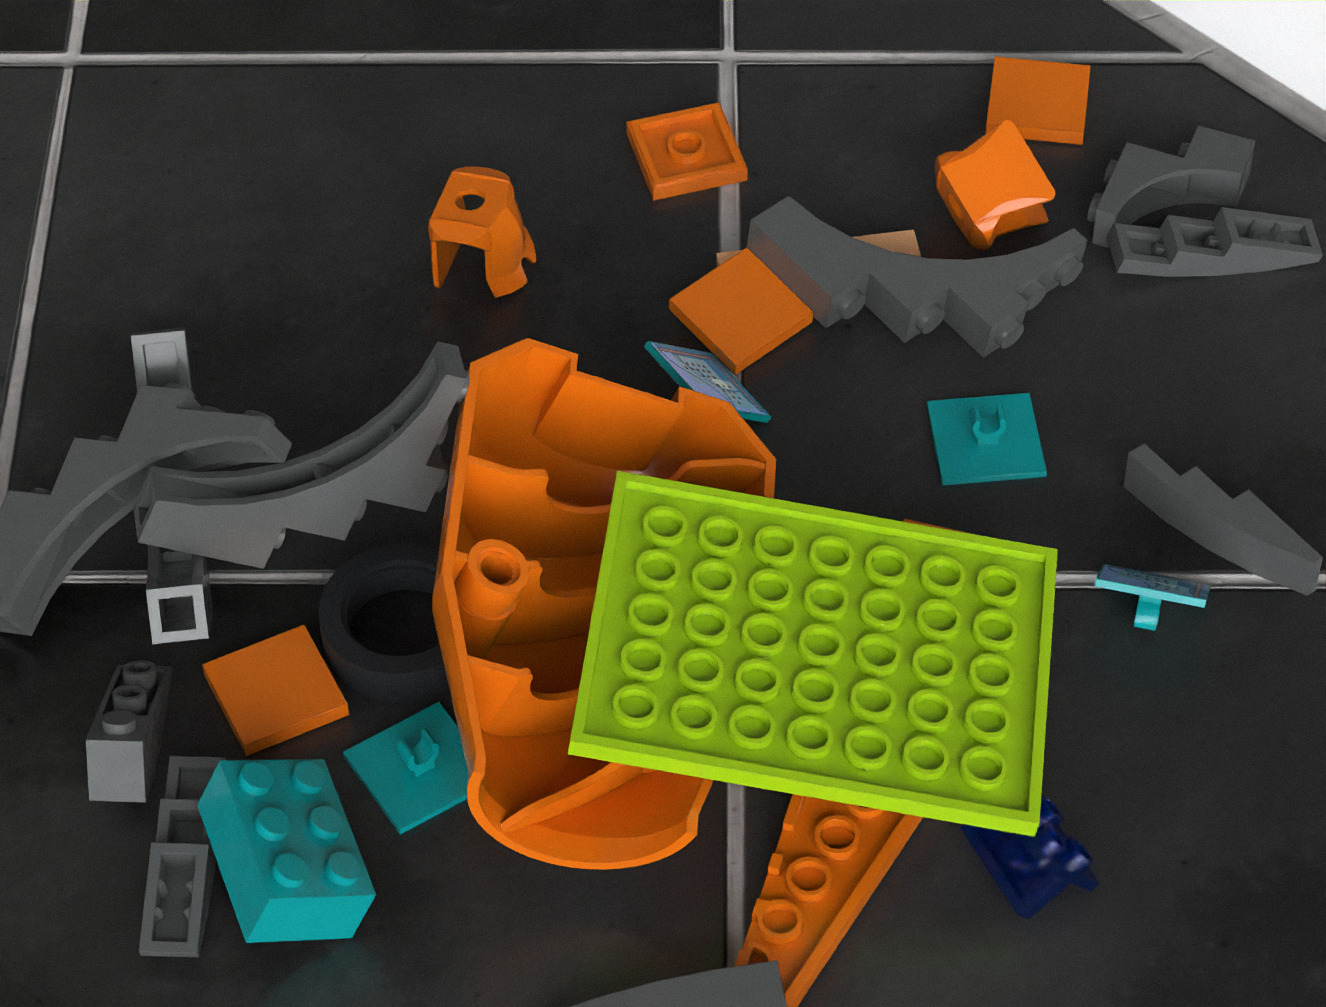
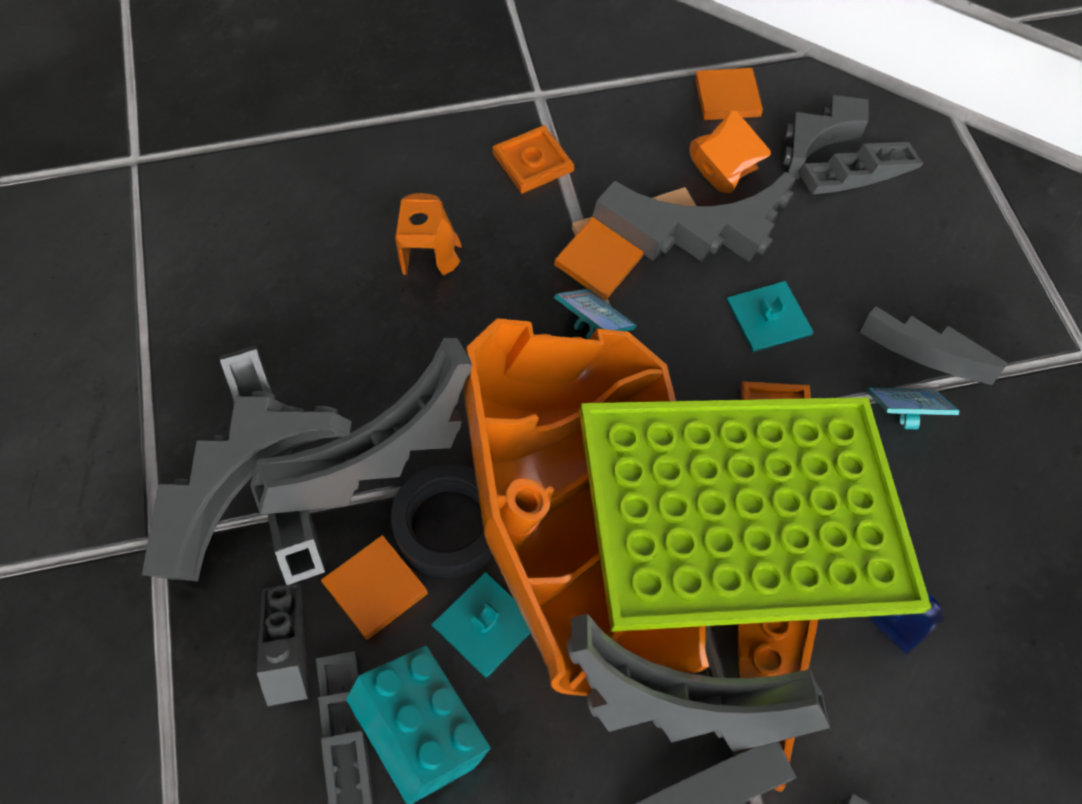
camera: 15 degrees left, 10 degrees up
none -> dark grey arch [567,614,830,753]

